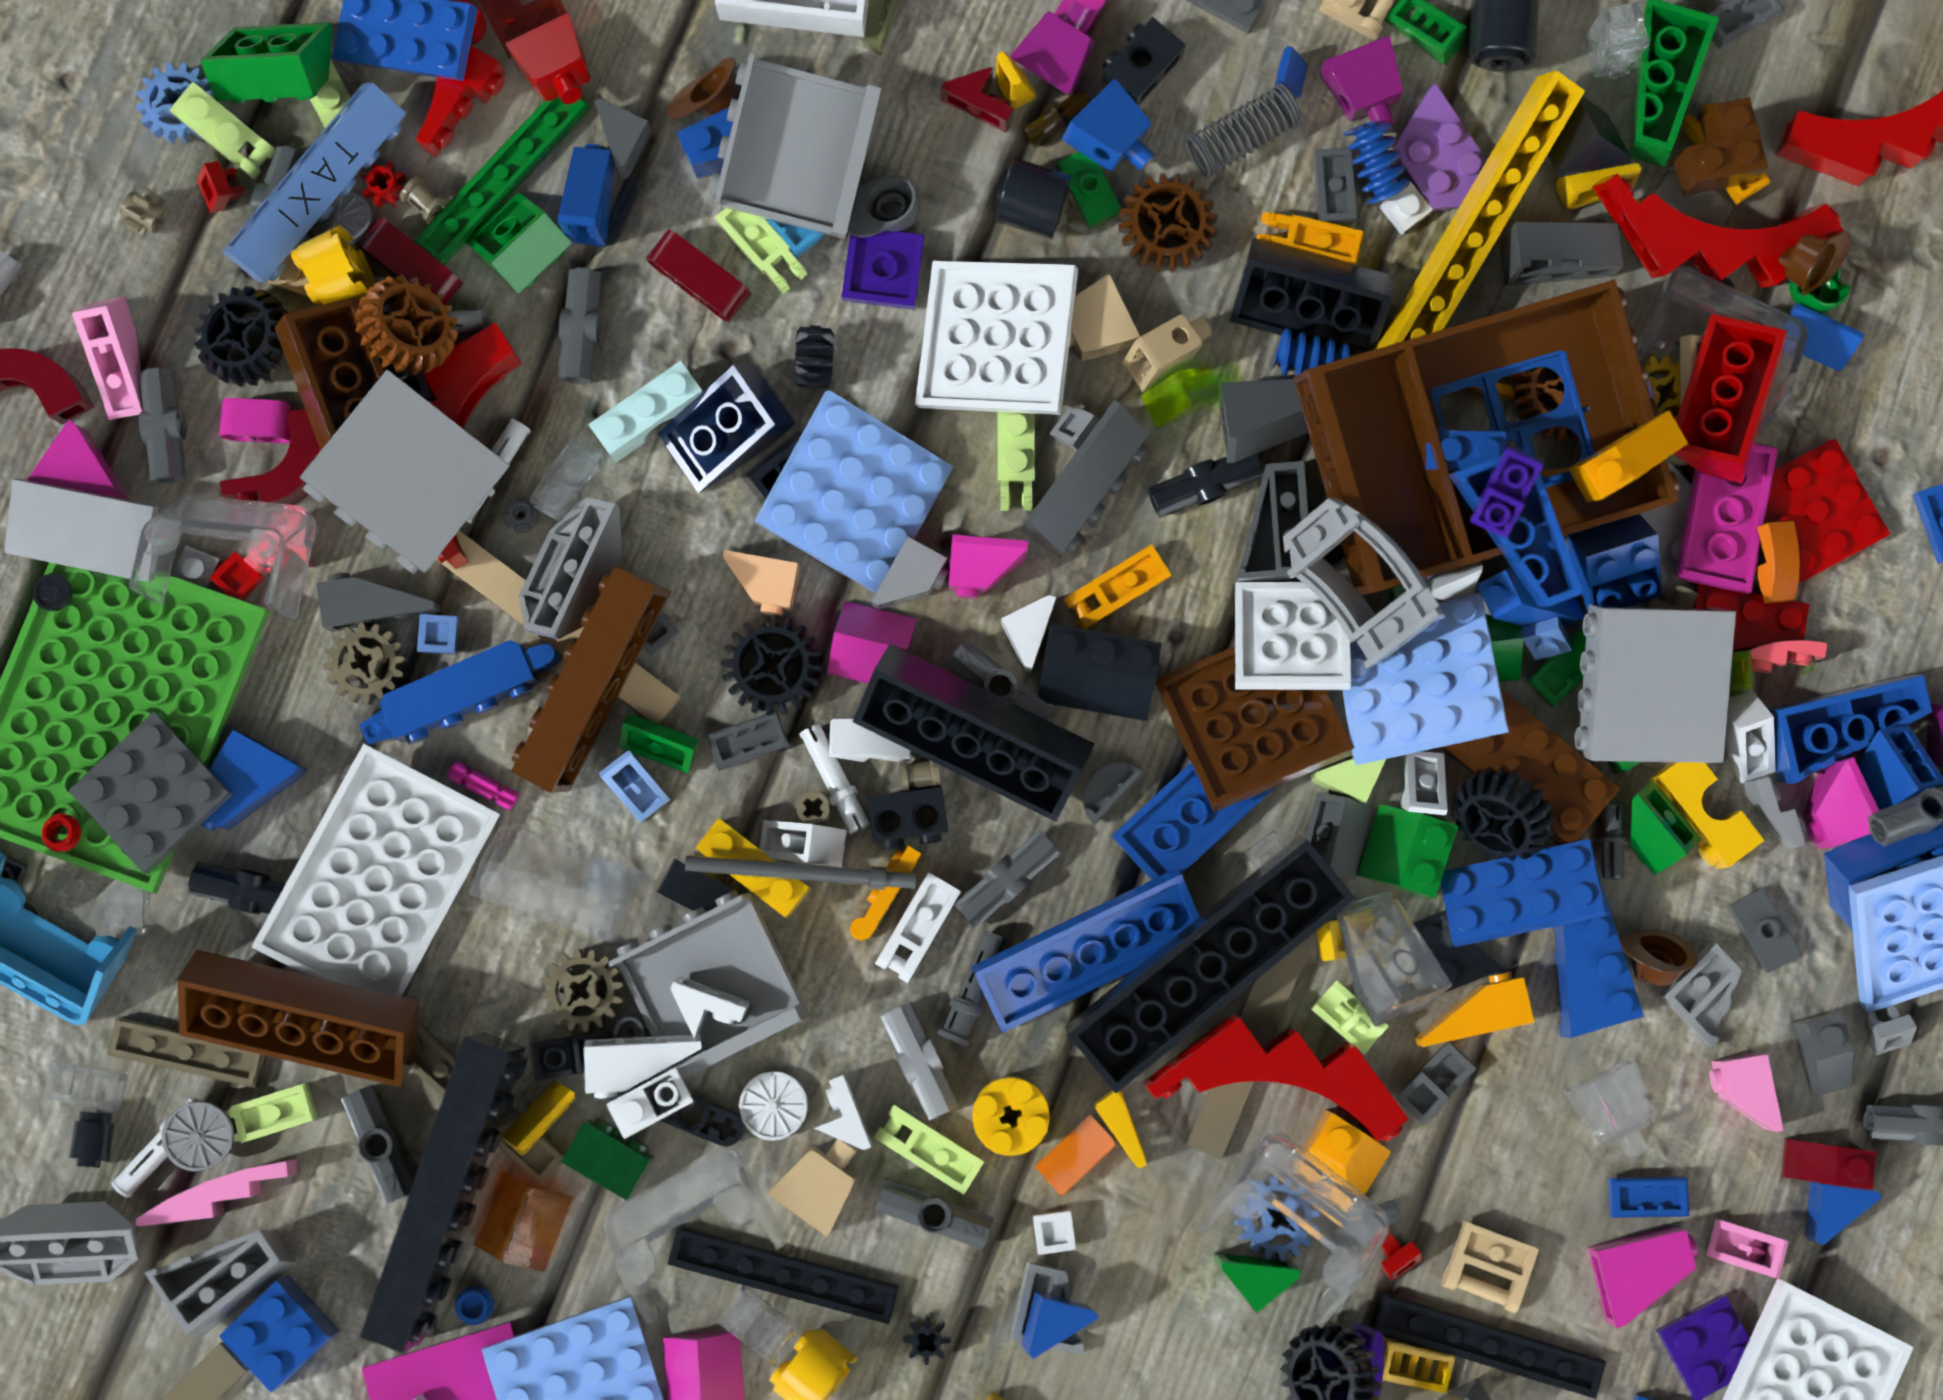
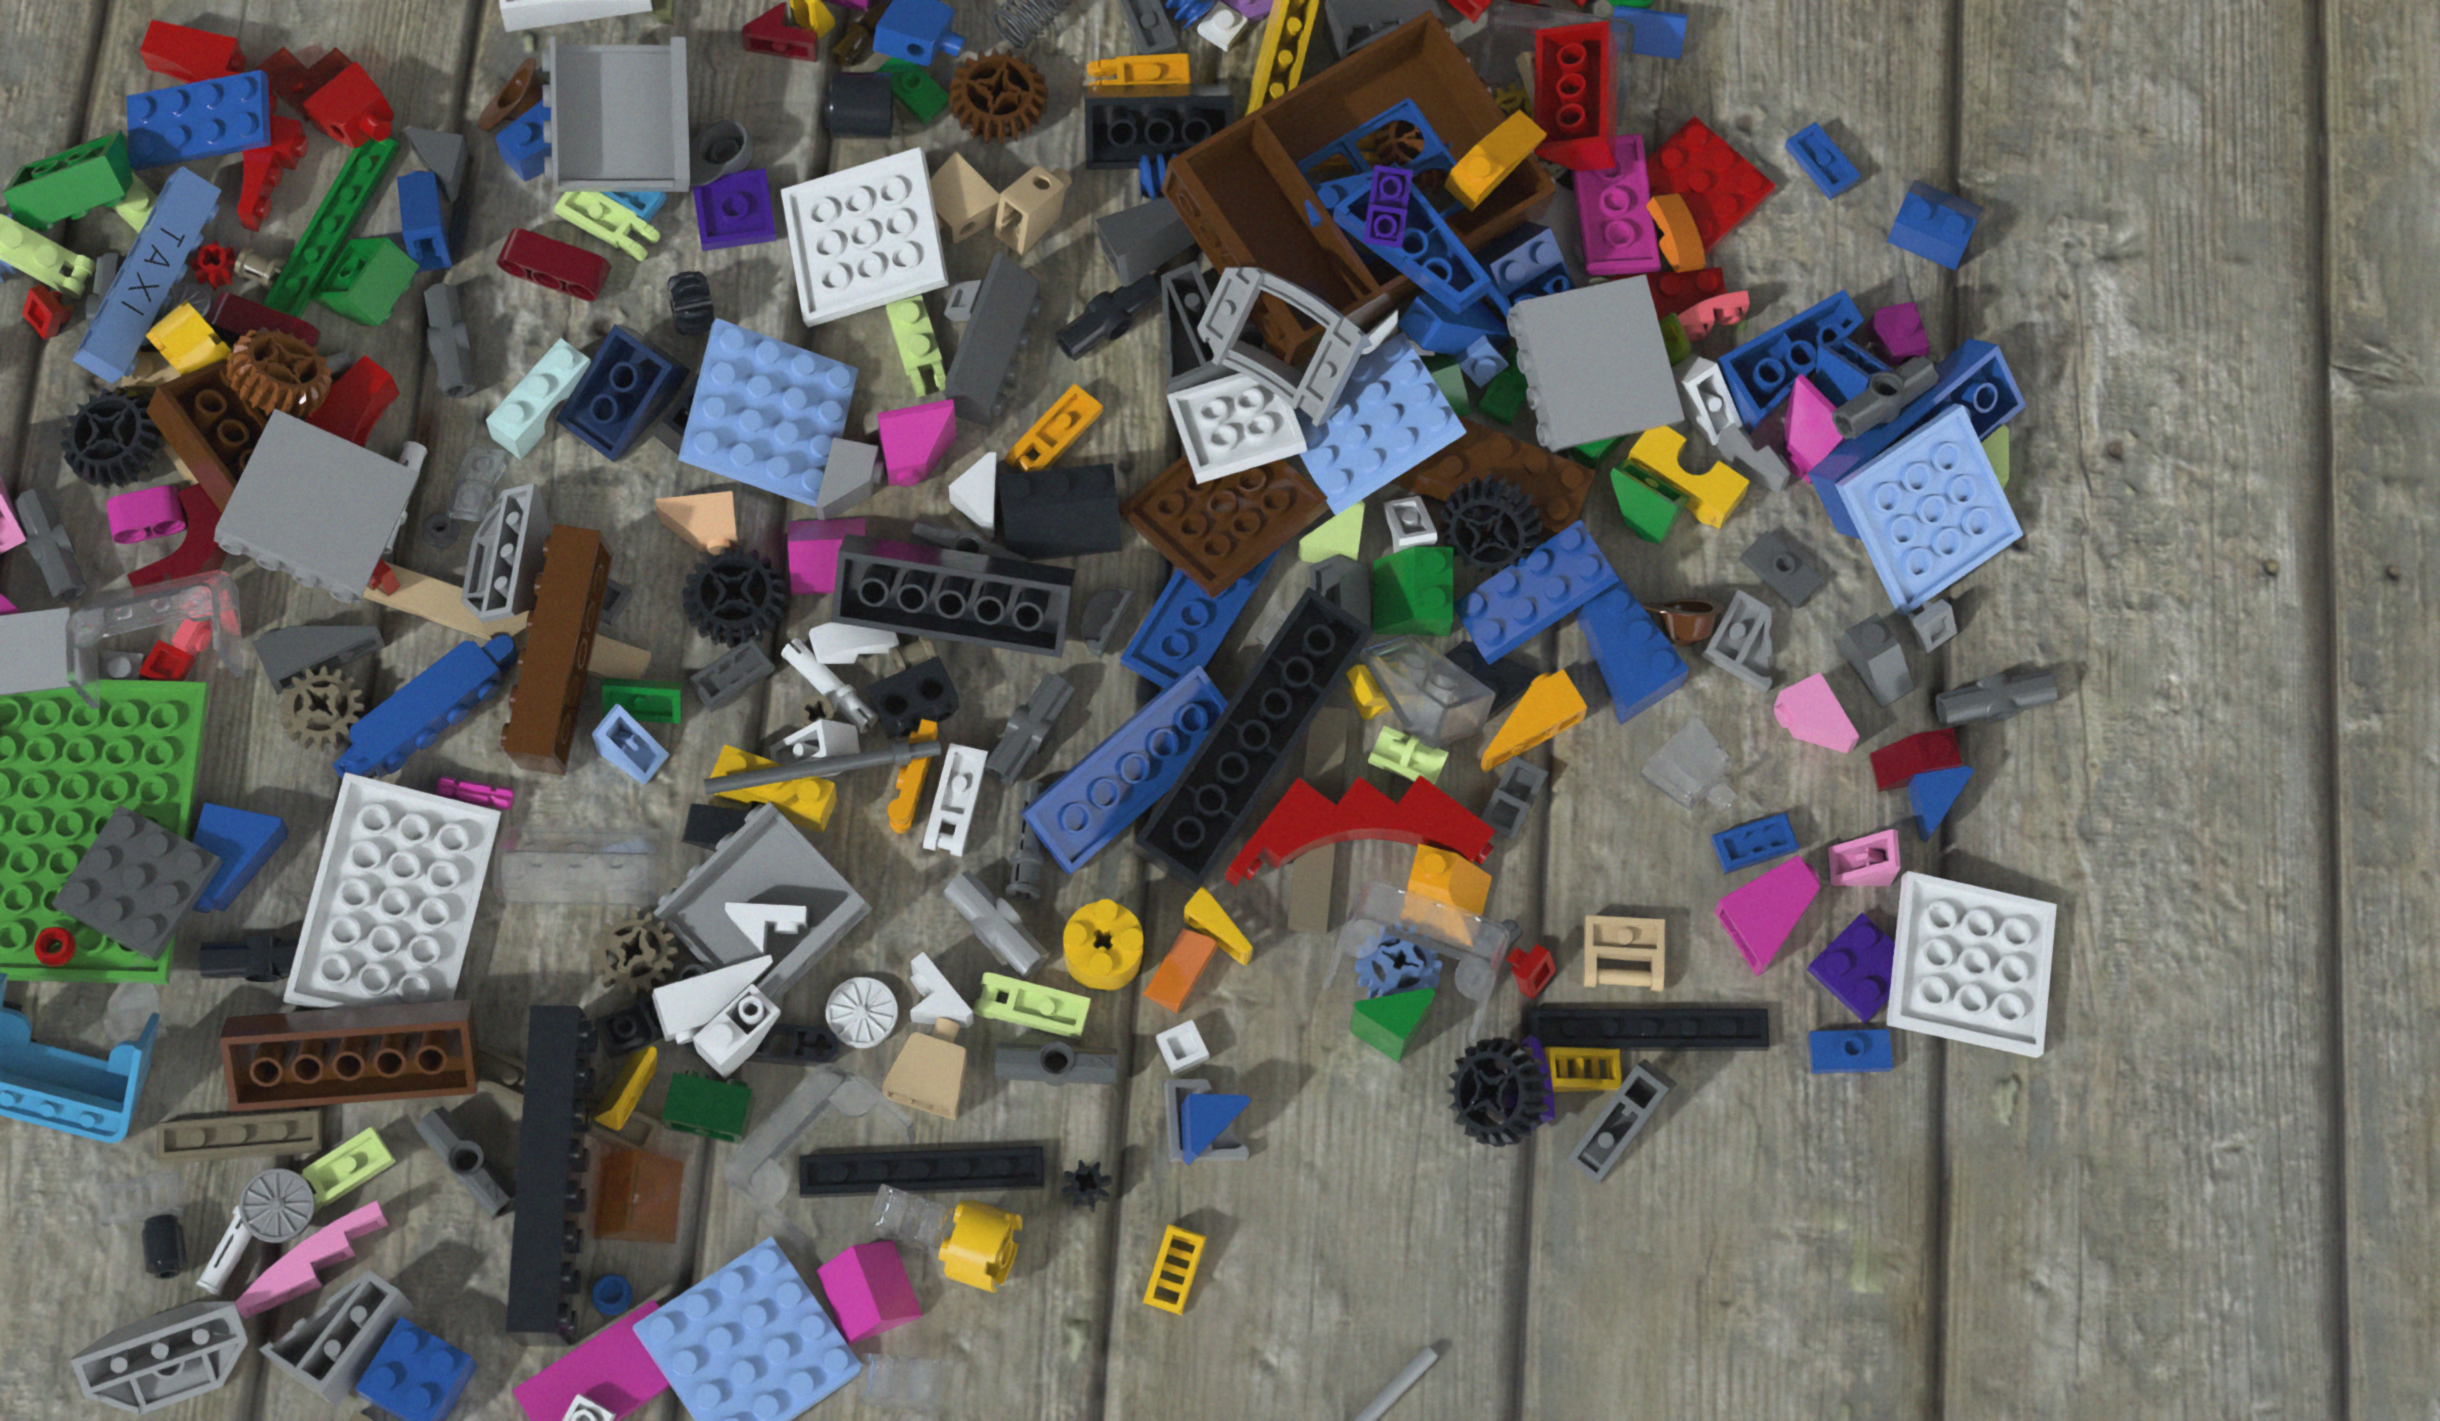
camera: 20 degrees left, 15 degrees down
medium blue plate [417,614,460,655] -> none
clear neon green slope [1140,366,1220,430] -> none
dark grey axle [1597,804,1628,880] -> none

